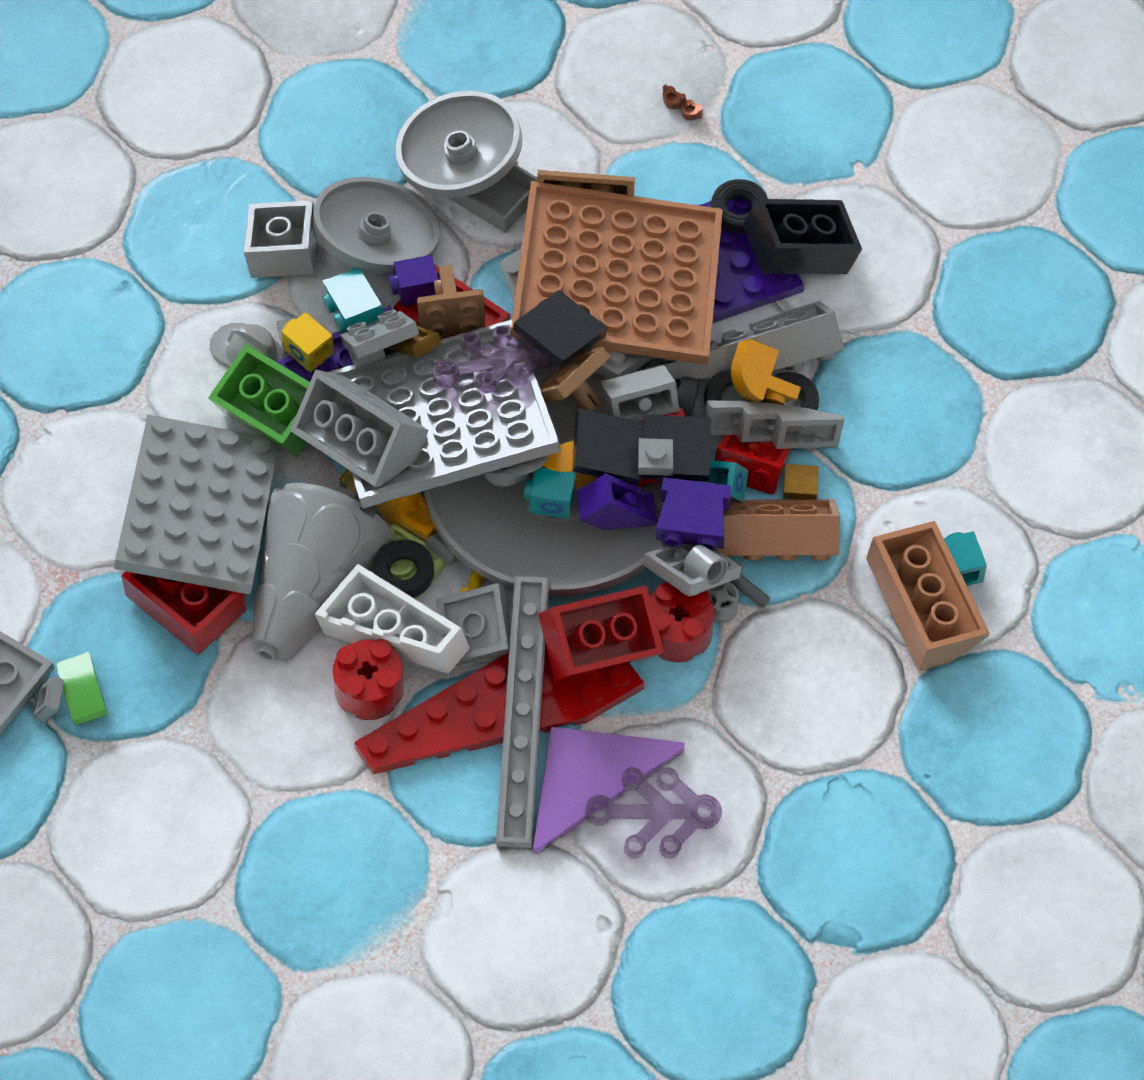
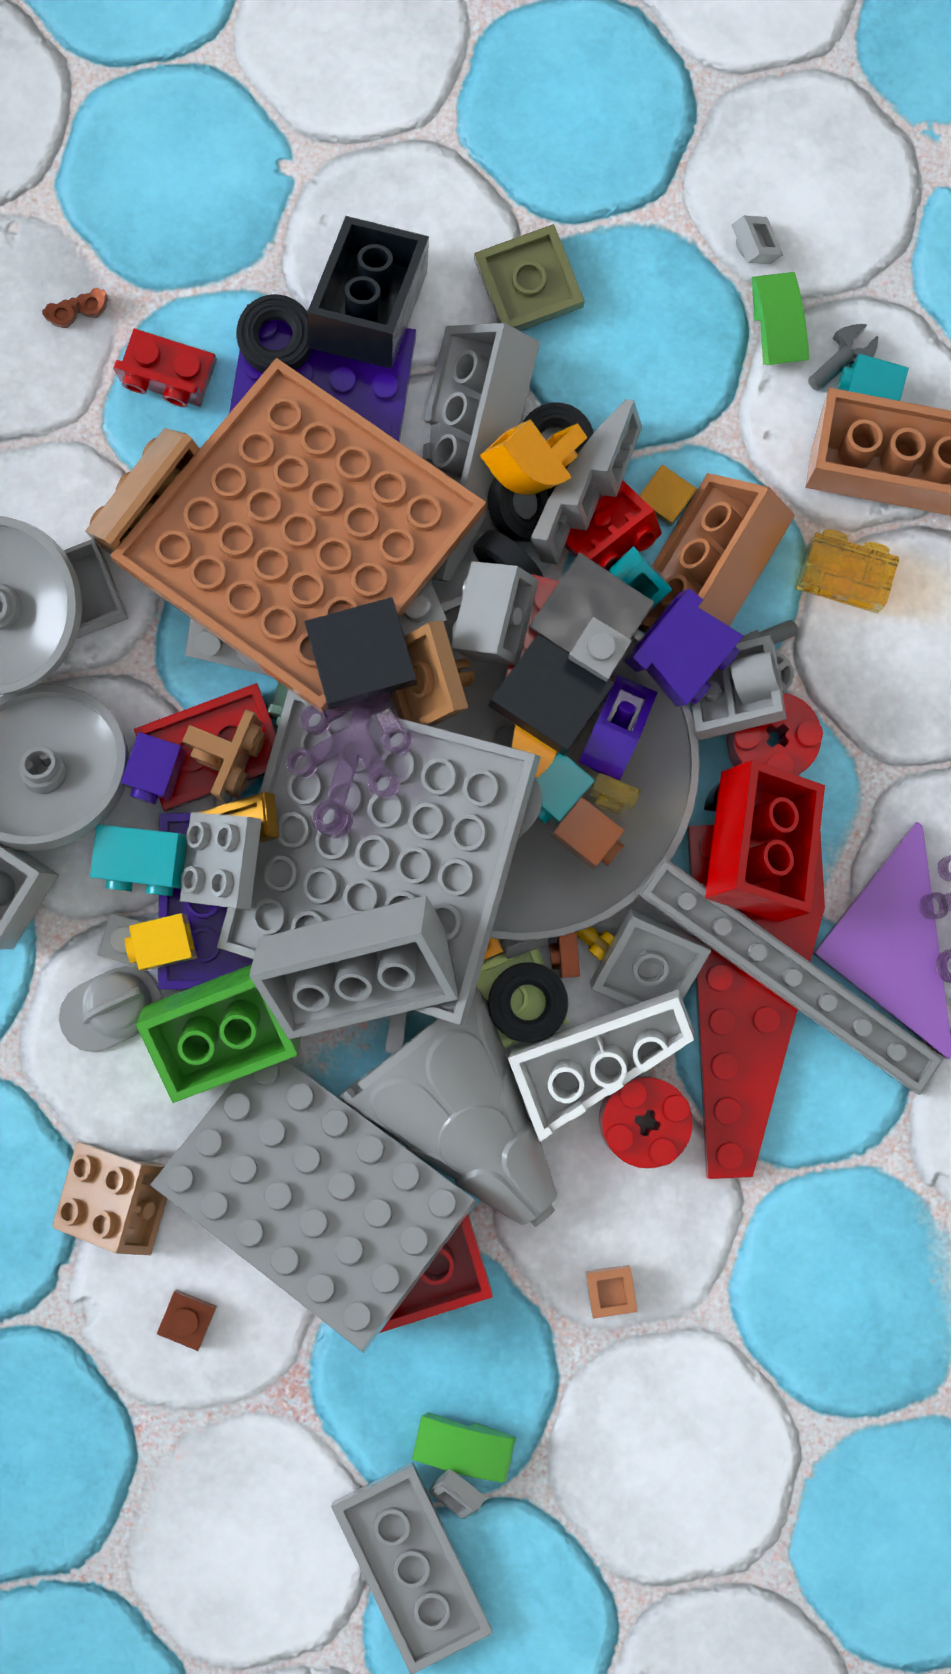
camera: 65 degrees left, 25 degrees up
none -> medium nougat bracket [53,1142,167,1255]
none -> red bracket [113,328,217,407]
none -> copper plate [157,1289,217,1351]
none -> olive plate [474,224,585,331]
none -> copper plate [549,932,580,978]
none -> dark orange brick [551,797,625,870]
none -> nougat plate [585,1265,638,1319]
none -> clear yellow plate [589,773,641,814]
none -> light grey plate [731,215,783,264]
none -> bright green slope [751,272,809,365]
none -> clear yellow brick [795,529,899,614]
none -> dark grey bar [808,324,879,391]

